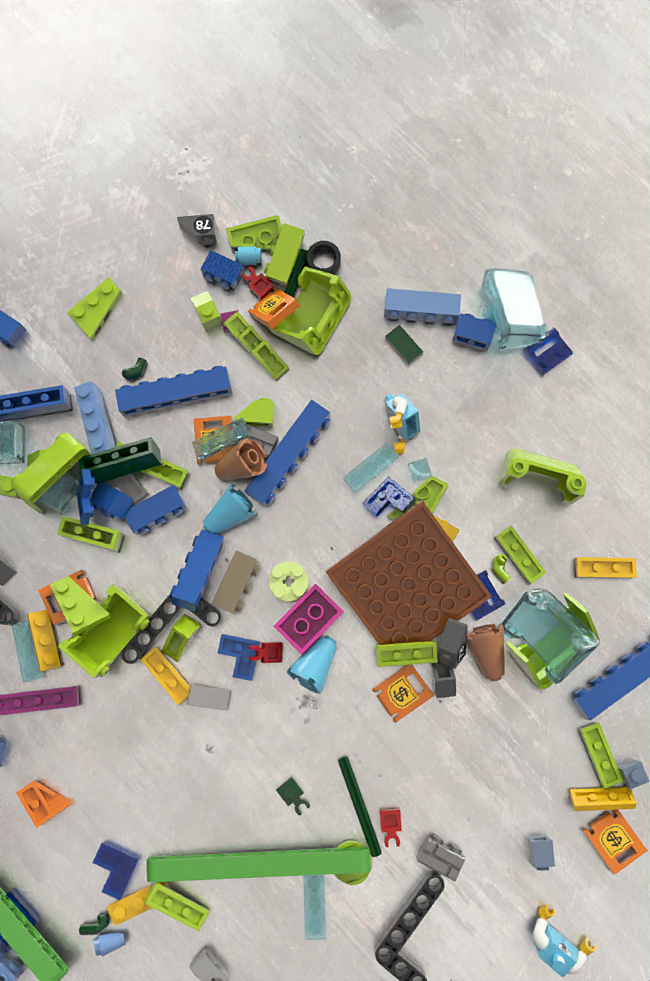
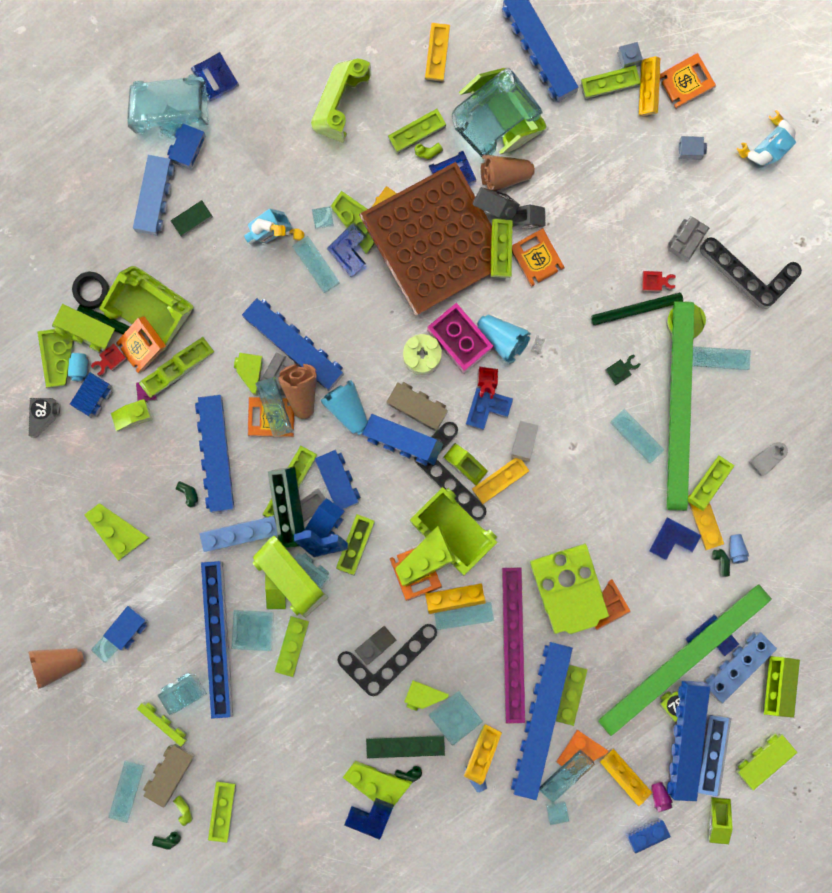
camera: 85 degrees left, 5 degrees up
none -> lime piece [530,543,609,634]
none -> clear light blue plate [610,409,664,463]

